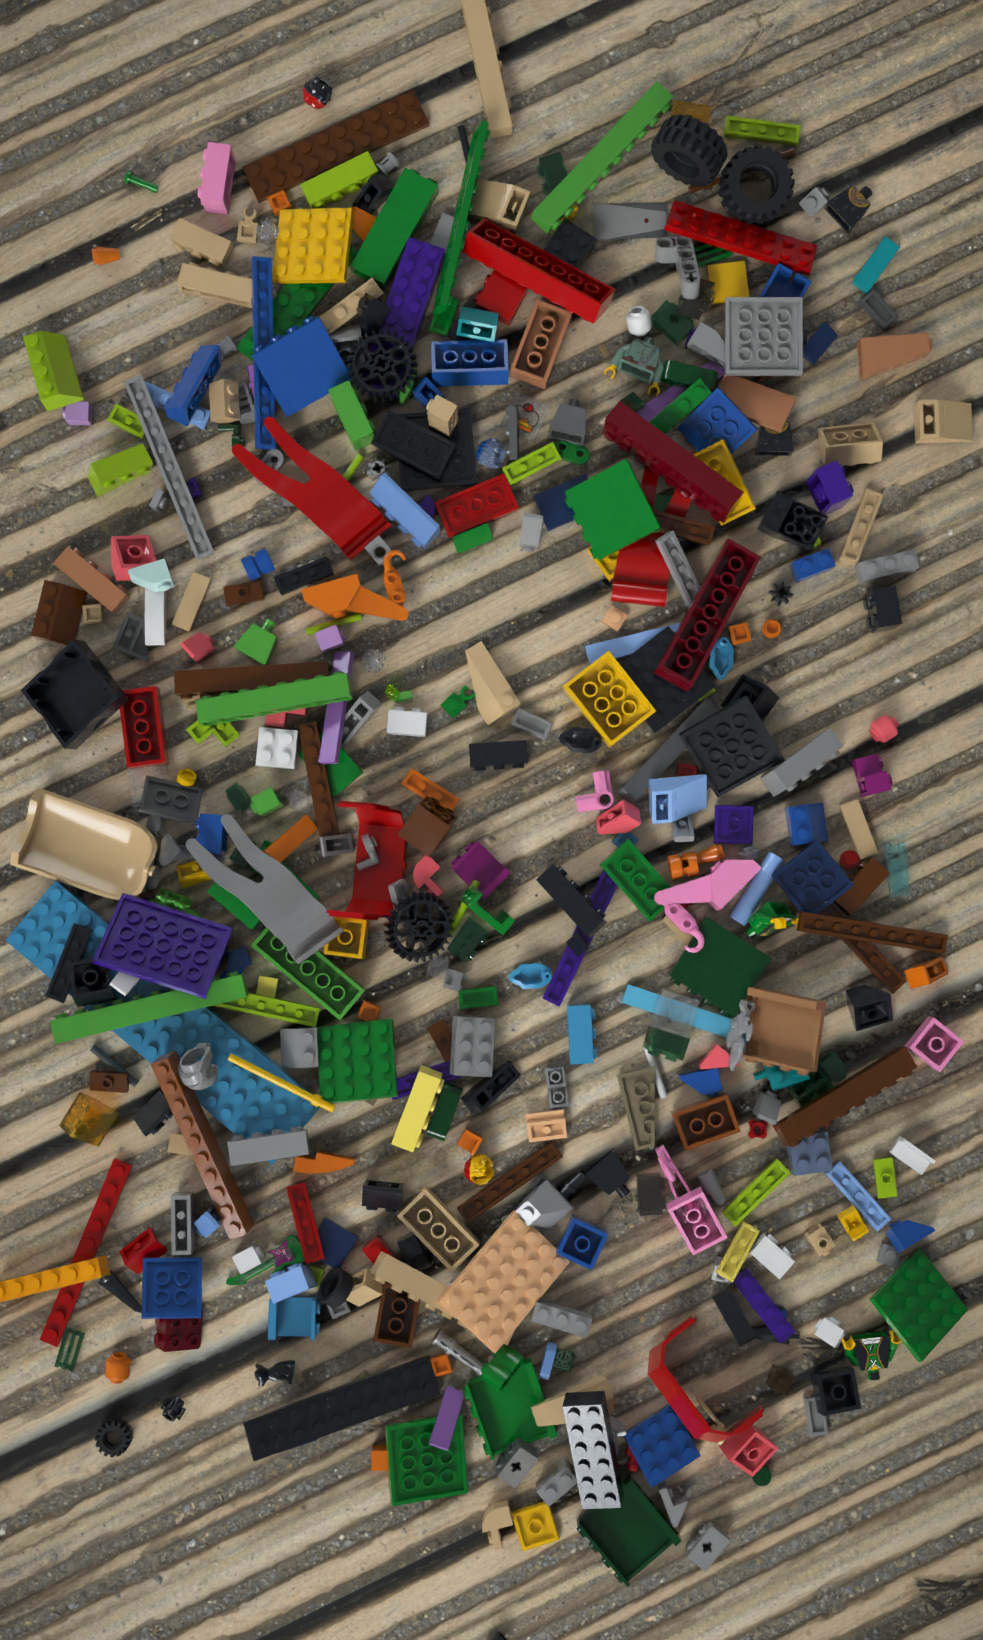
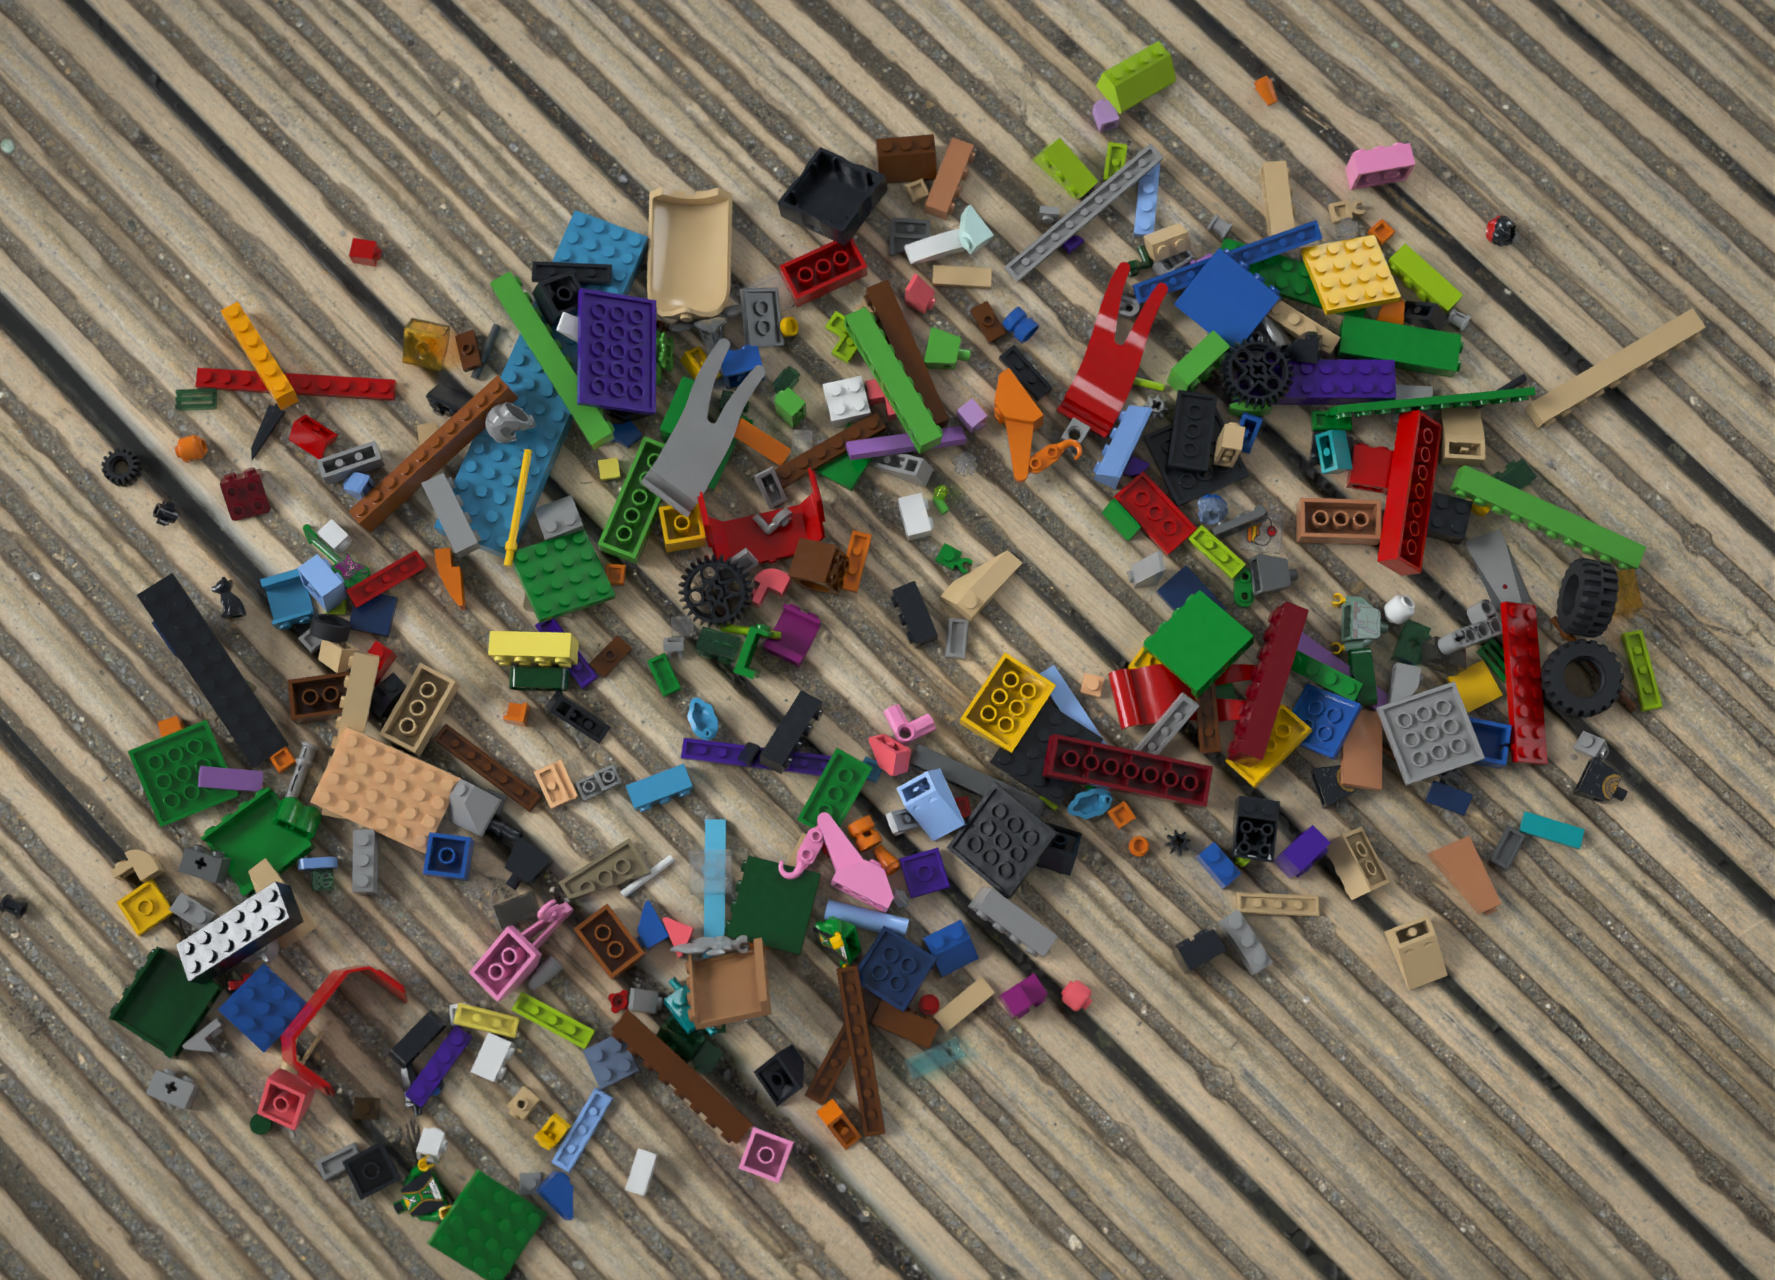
camera: 70 degrees right, 10 degrees down
coral slope [111,535,156,581] -> none
green piece [124,170,159,193] -> none
blue plate [141,1257,202,1319] -> none
blue slope [164,345,222,426] -> none
tan brick [170,218,234,268] -> none
lime plate [213,992,320,1027] -> none
reddish brown plate [242,89,429,203] -> none
lime piece [305,613,362,635] -> none
black slope [362,1180,404,1212] -> none
blue slope [431,339,509,387] -> none
light grey brick [449,1016,495,1077] -> none
yellow piece [464,1153,494,1185] -> none
black arm [559,727,603,754] -> none
clear green tile [620,392,645,412] -> none
clear green brick [642,1025,690,1062] -> none
lime plate [872,1157,897,1199] -> none

